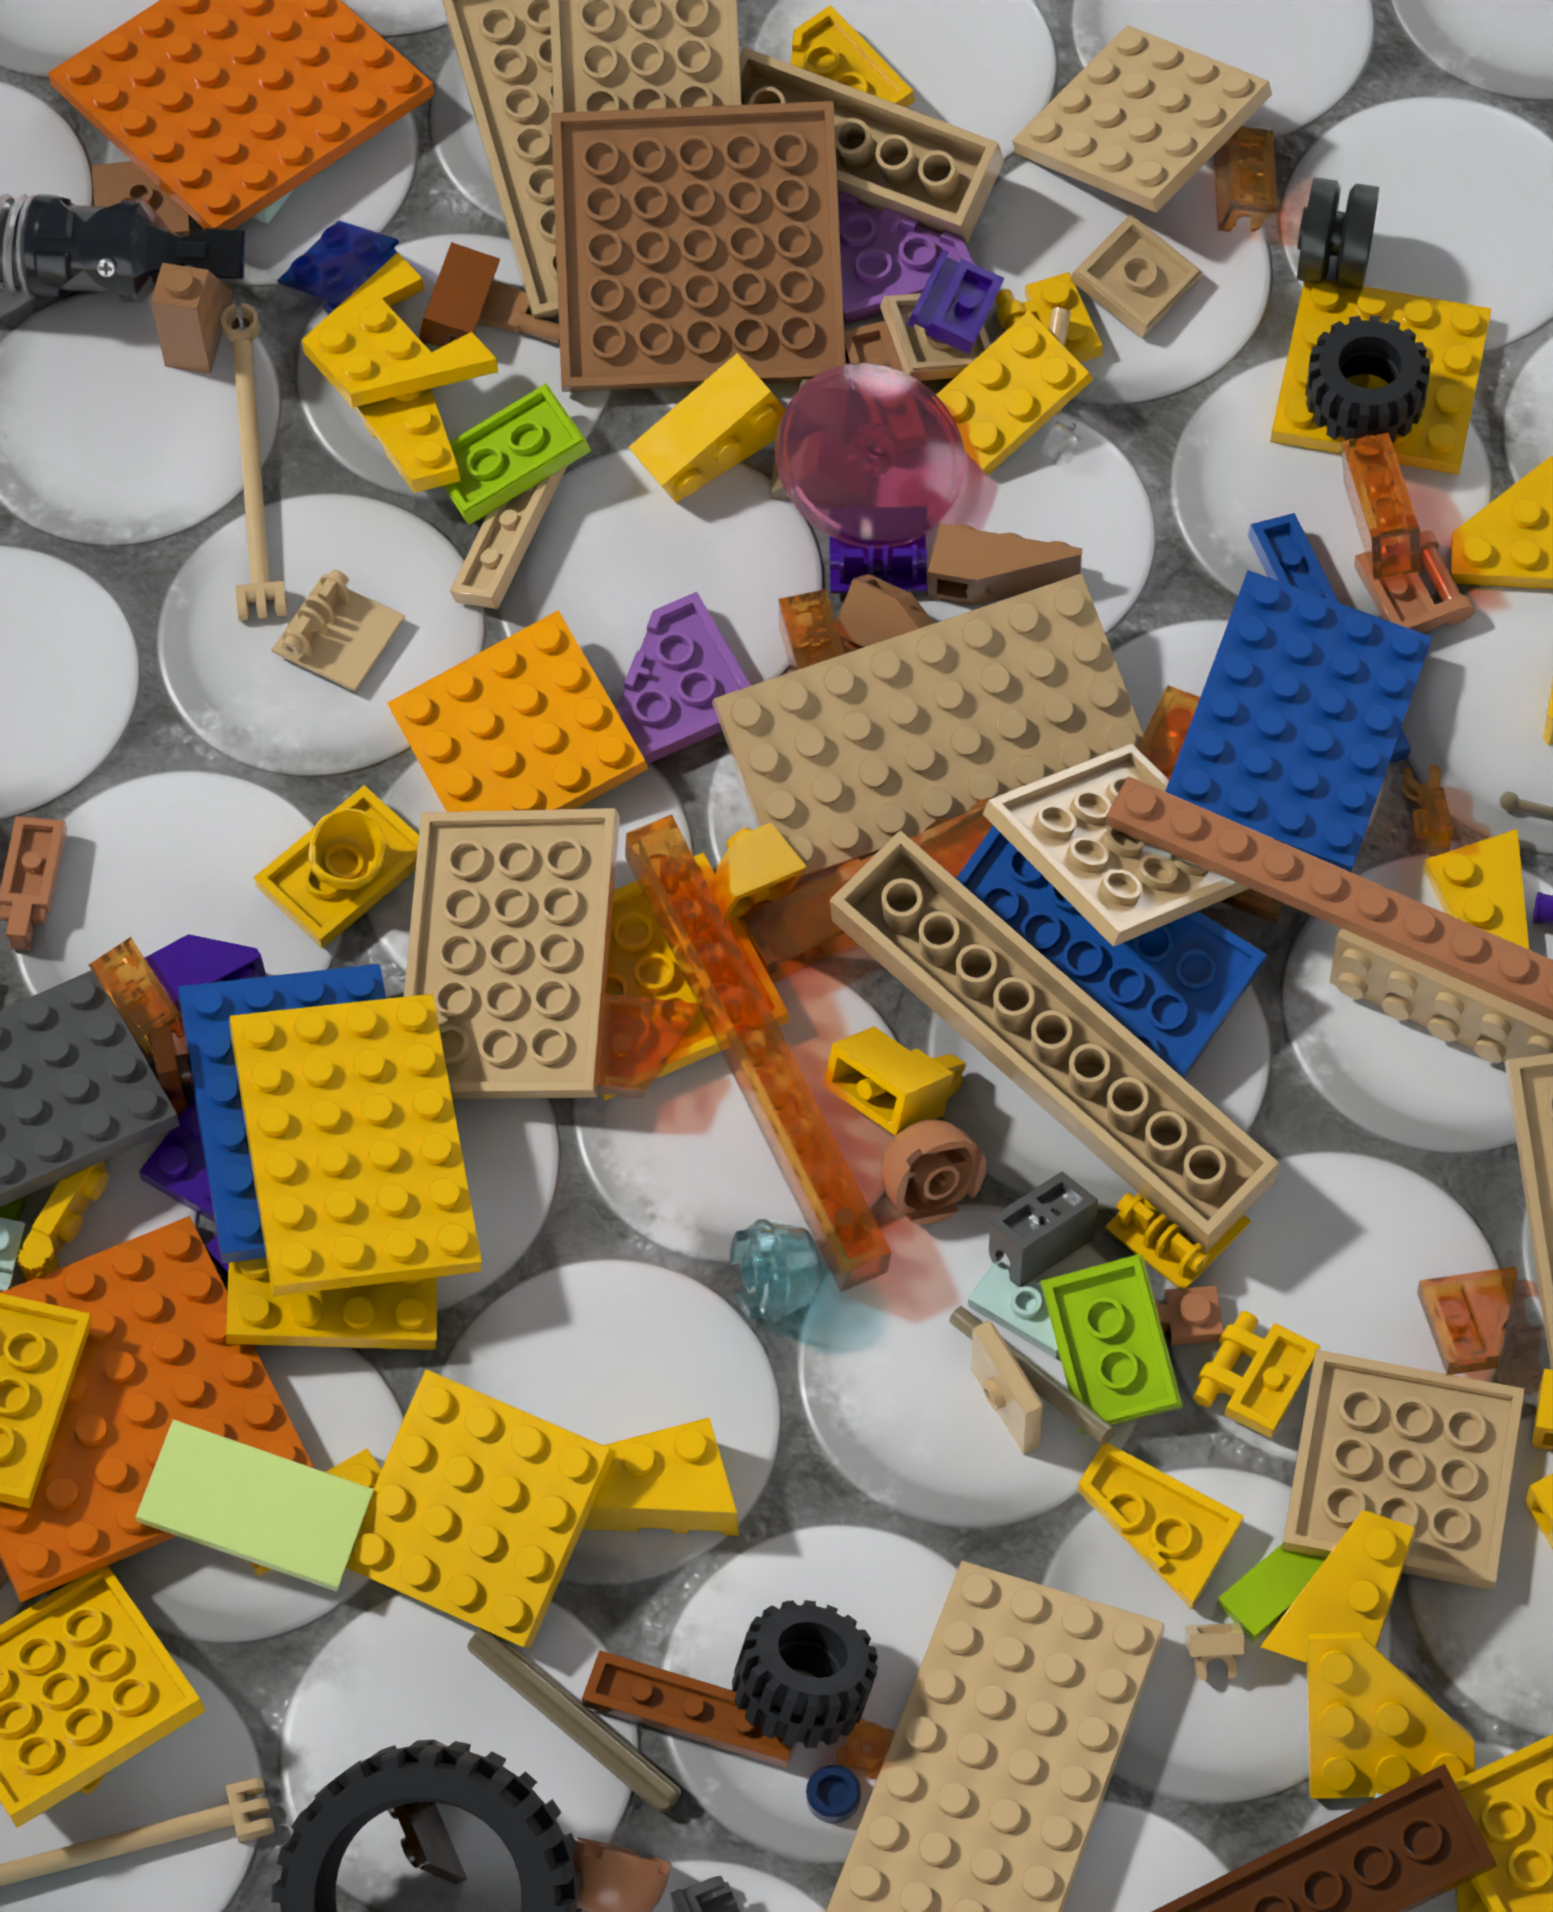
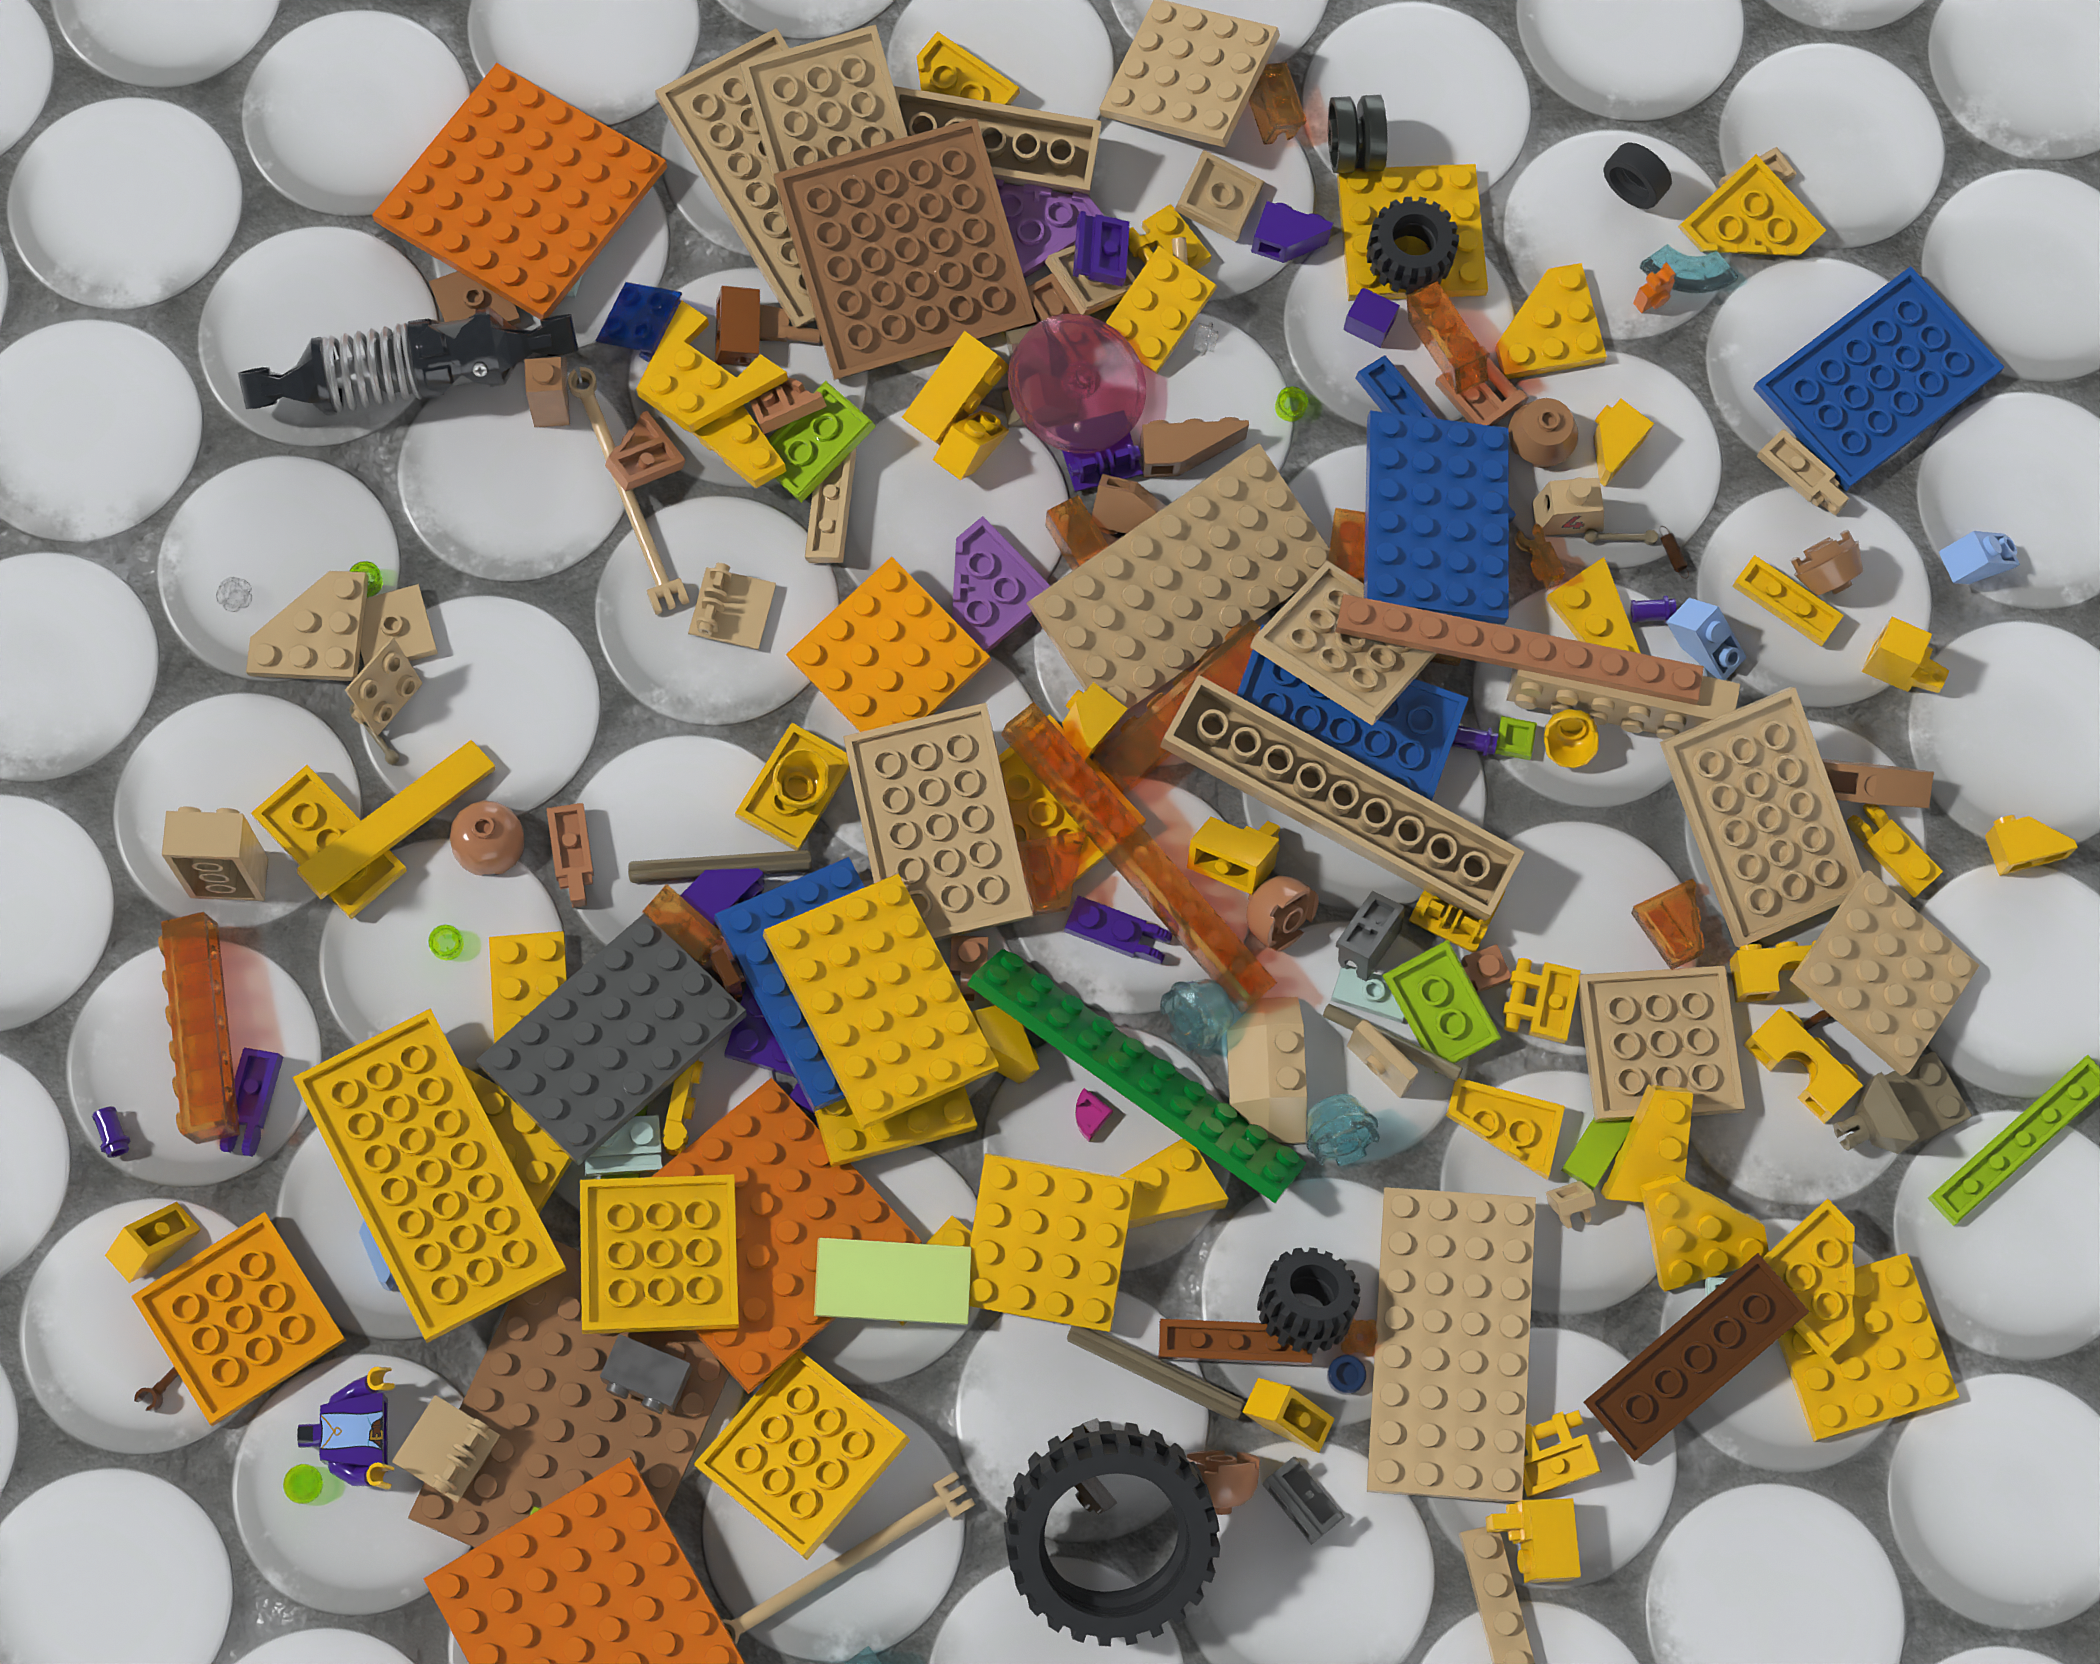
camera: 25 degrees left, 10 degrees up
none -> nougat wing [605,411,686,492]
none -> dark tan axle [628,850,812,883]
none -> nougat wing [749,378,827,434]
none -> yellow slope [933,410,1009,480]
none -> nougat plate [950,935,988,1001]
none -> green plate [967,948,1306,1203]
none -> yellow slope [972,1005,1040,1084]
none -> dark purple hinge [1064,895,1173,964]
none -> dark pink tile [1075,1088,1113,1142]
none -> tan wedge [1226,997,1307,1144]
none -> yellow slope [1242,1378,1335,1453]
none -> dark purple slope [1251,201,1333,263]
none -> clear neon green bush [1275,386,1308,422]
none -> clear light blue cone [1307,1094,1380,1166]
none -> dark purple panel [1343,288,1400,348]
none -> dark purple pin [1451,725,1498,756]
none -> lime tile [1495,716,1537,760]
none -> medium nougat cone [1508,398,1578,468]
none -> tan torso [1532,477,1604,536]
none -> yellow hair [1544,709,1599,768]

